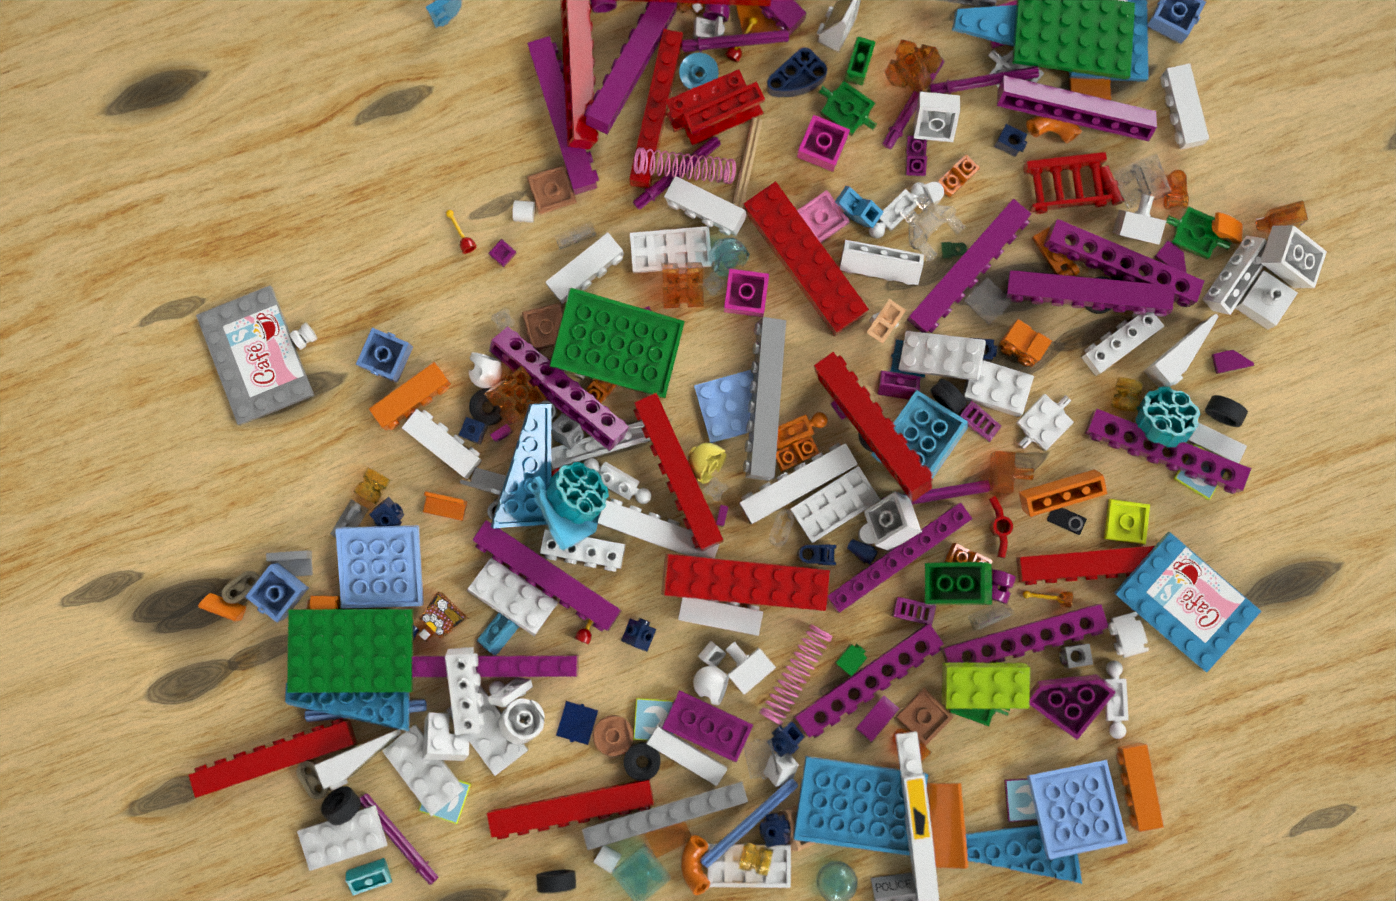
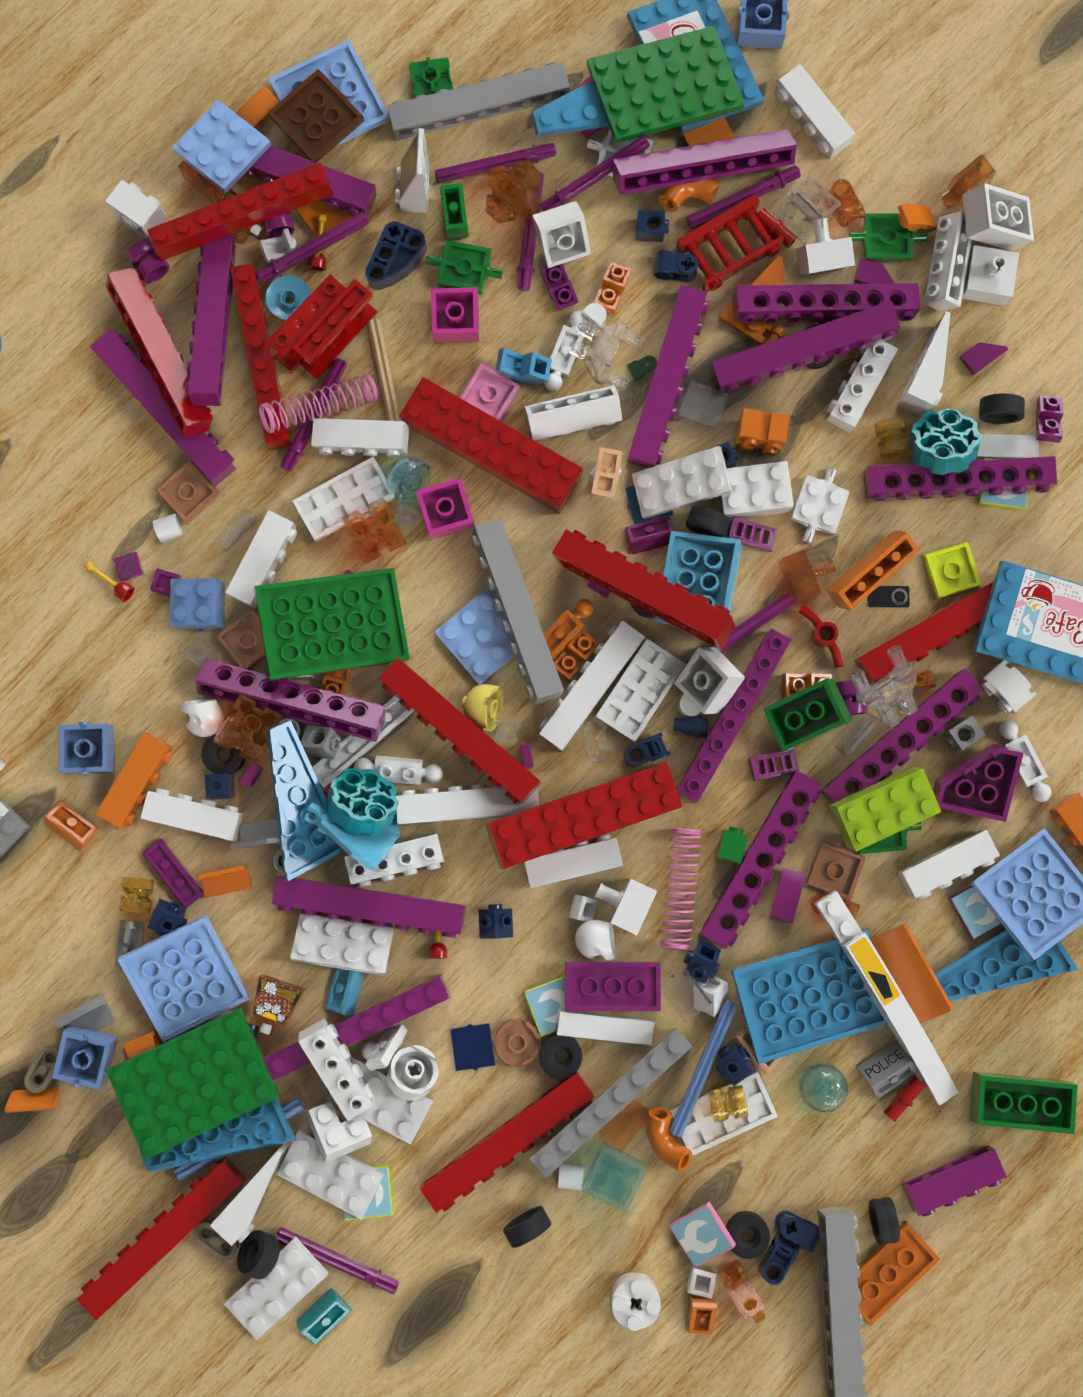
camera: 30 degrees left, 0 degrees up
none -> orange slope [44,801,98,851]
none -> magenta tile [113,551,144,582]
none -> magenta tile [142,838,204,909]
none -> medium blue brick [170,578,225,632]
none -> magenta axle [435,143,556,183]
none -> dark blue piece [653,250,698,282]
none -> magenta axle [686,165,801,229]
none -> orange slope [752,255,784,285]
none -> clear connector [850,645,918,727]
none -> white brick [897,830,1000,900]
none -> magenta slope [1036,395,1064,443]

